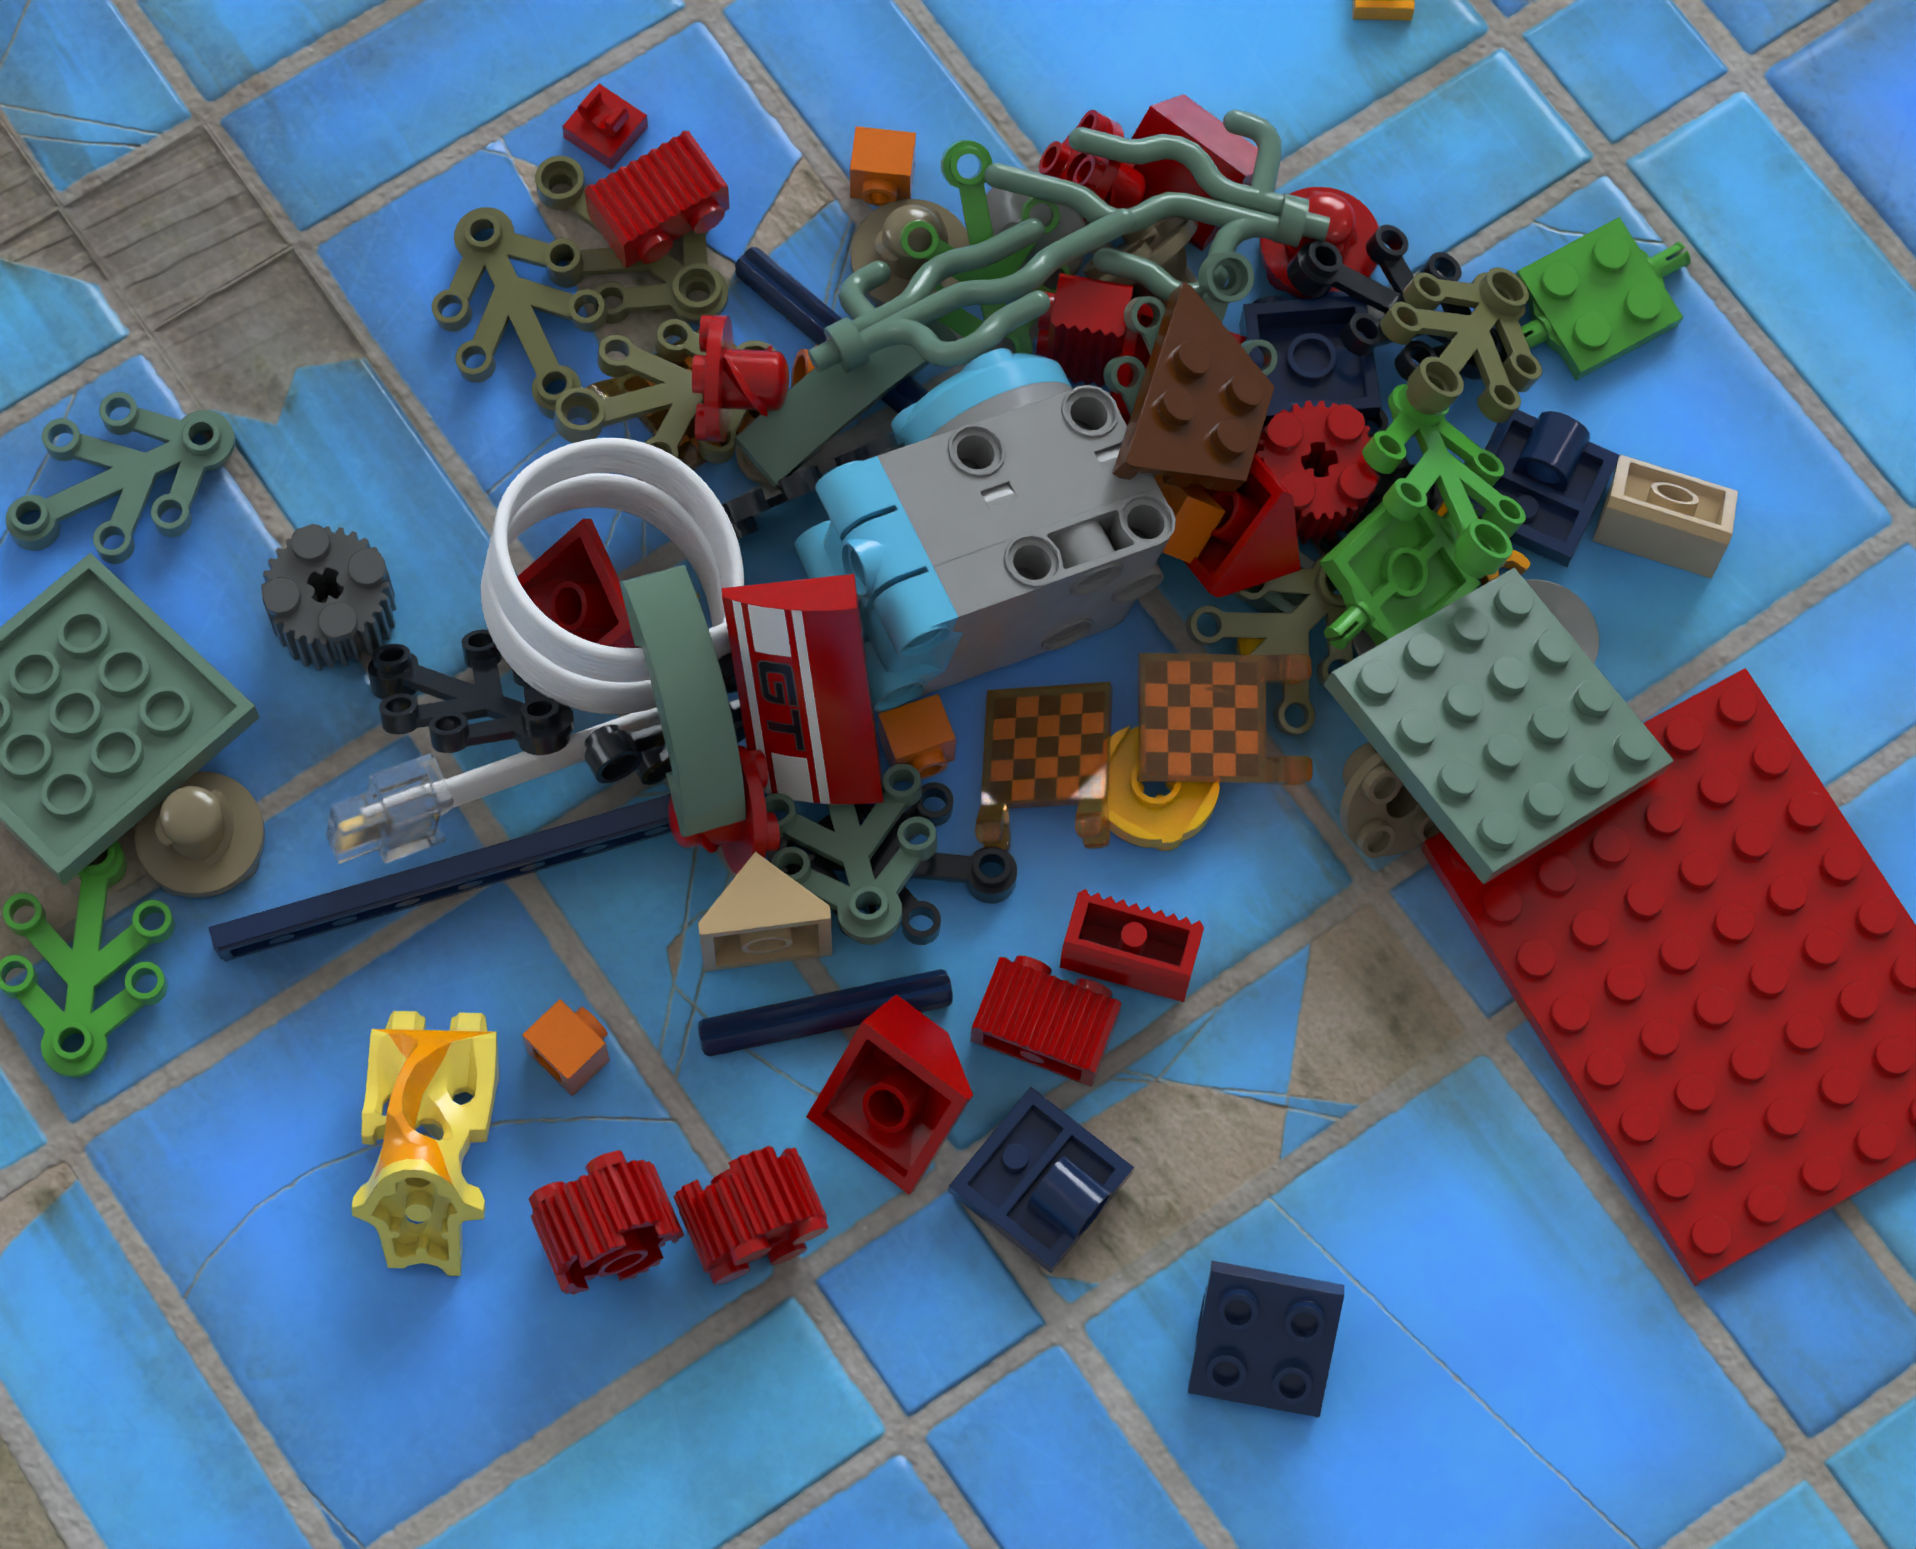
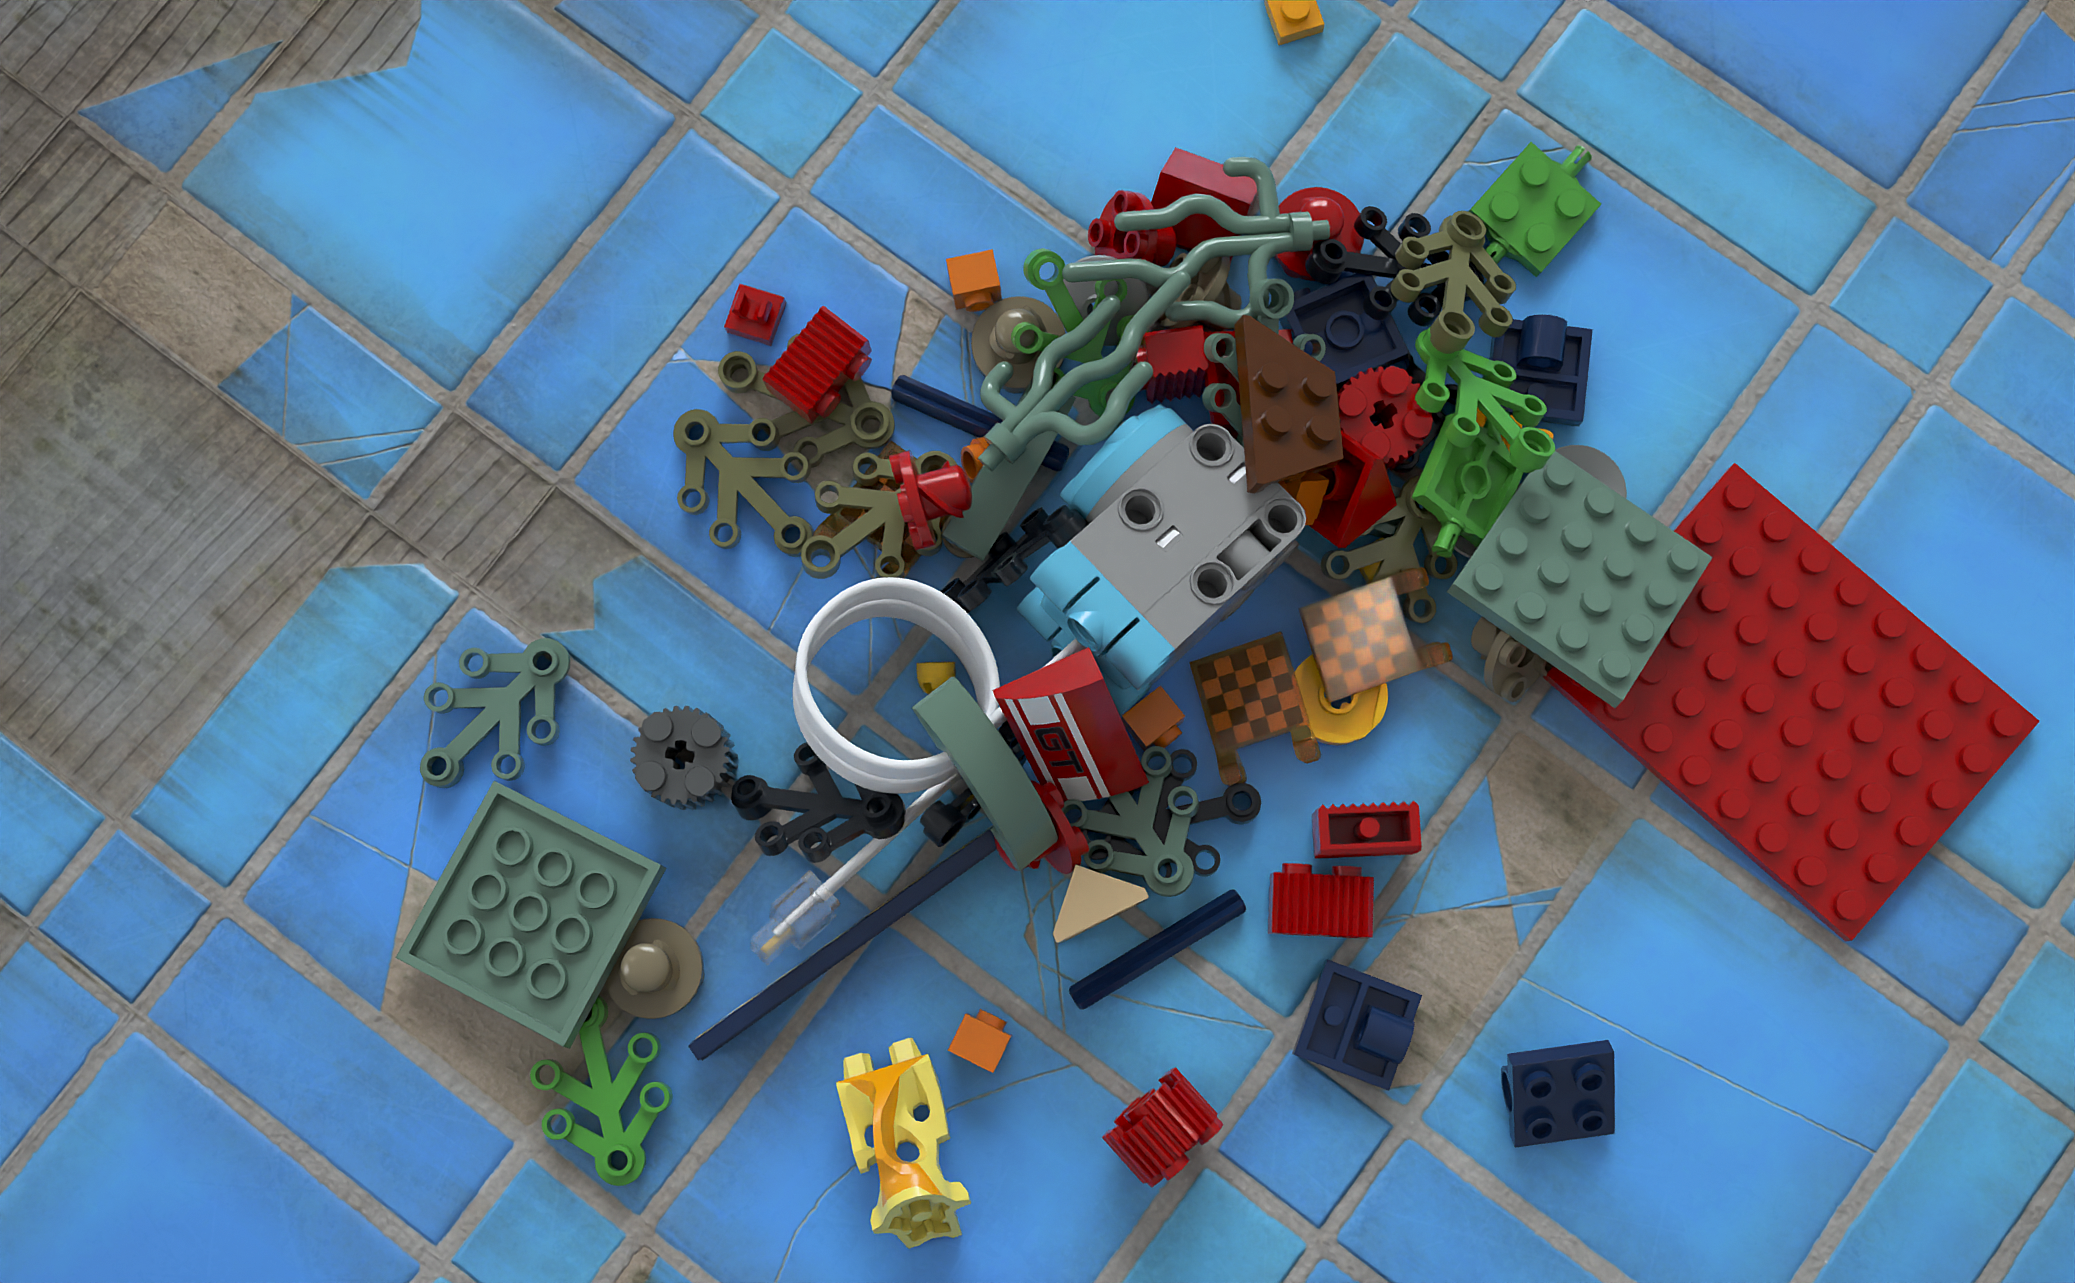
camera: 10 degrees left, 10 degrees up
red slope [517,519,642,648] -> none
red brick [528,1150,685,1295] -> none
red slope [806,994,973,1195] -> none
tan slope [1592,454,1738,579] -> none

